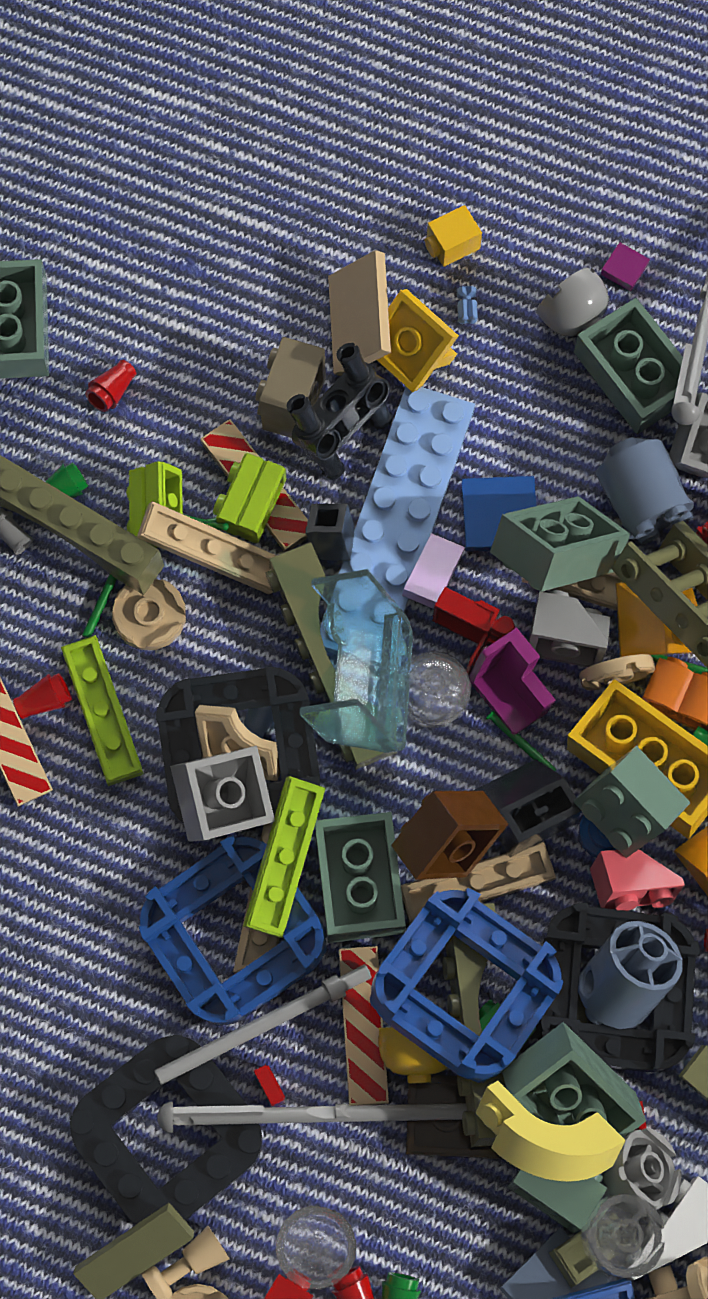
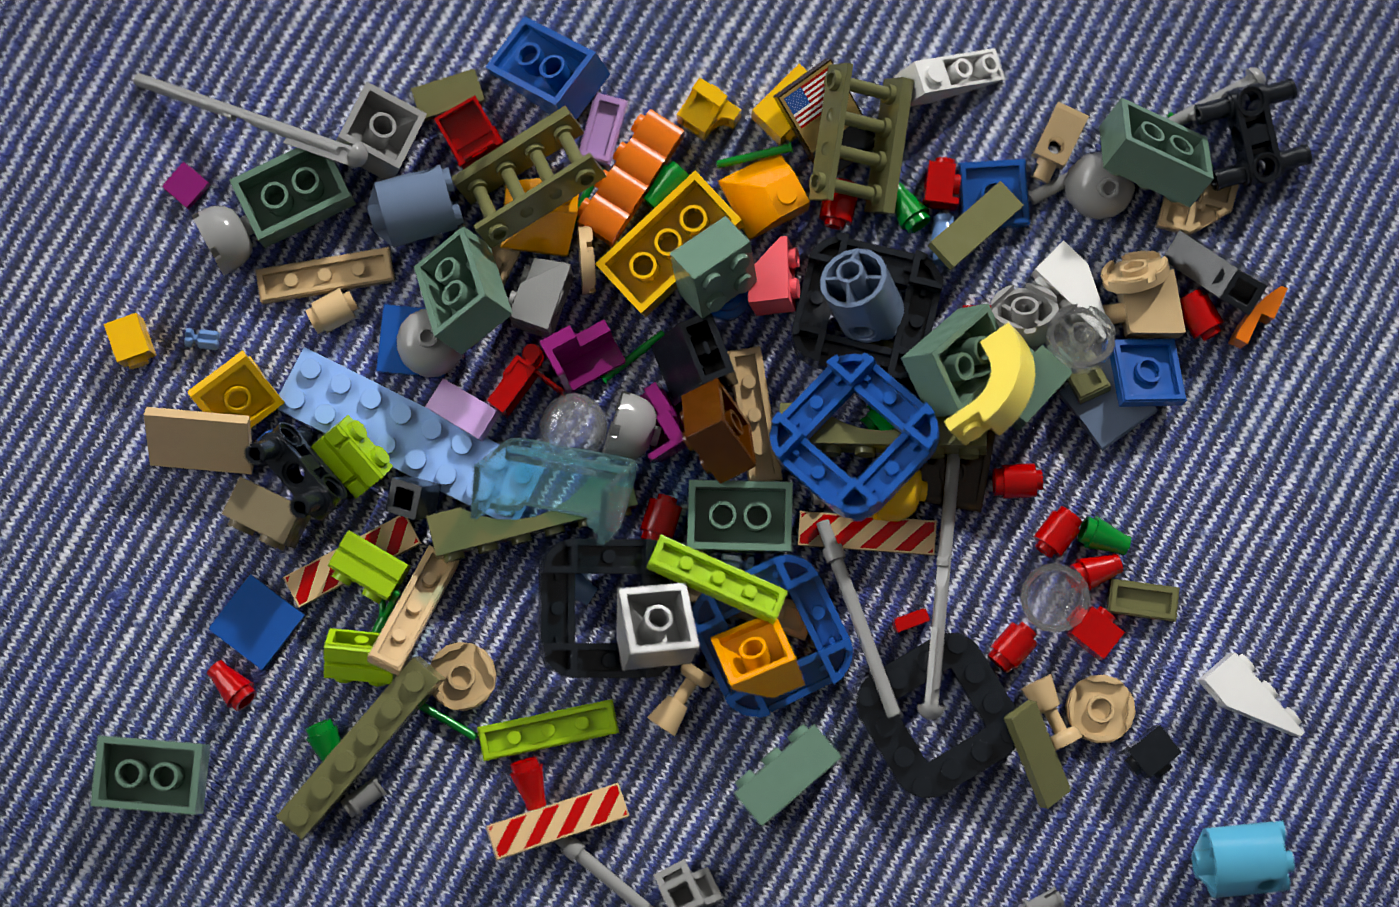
camera: 80 degrees left, 10 degrees up
tan tile [195,705,281,781] -> none
none -> blue tile [208,574,306,671]
none -> tan tile [255,247,396,304]
none -> tan brick [305,288,359,334]
none -> lime brick [311,415,393,499]
none -> light grey cylinder [396,309,463,377]
none -> light grey cylinder [603,391,662,461]
none -> magenta panel [640,382,687,463]
none -> red brick [640,494,682,541]
none -> tan piece [647,663,713,736]
none -> light orange slope [710,618,805,698]
none -> medium blue piece [721,553,754,570]
none -> sand green brick [733,724,842,826]
none -> red brick [987,621,1038,674]
none -> red brick [992,463,1043,499]
none -> red brick [1033,506,1083,558]

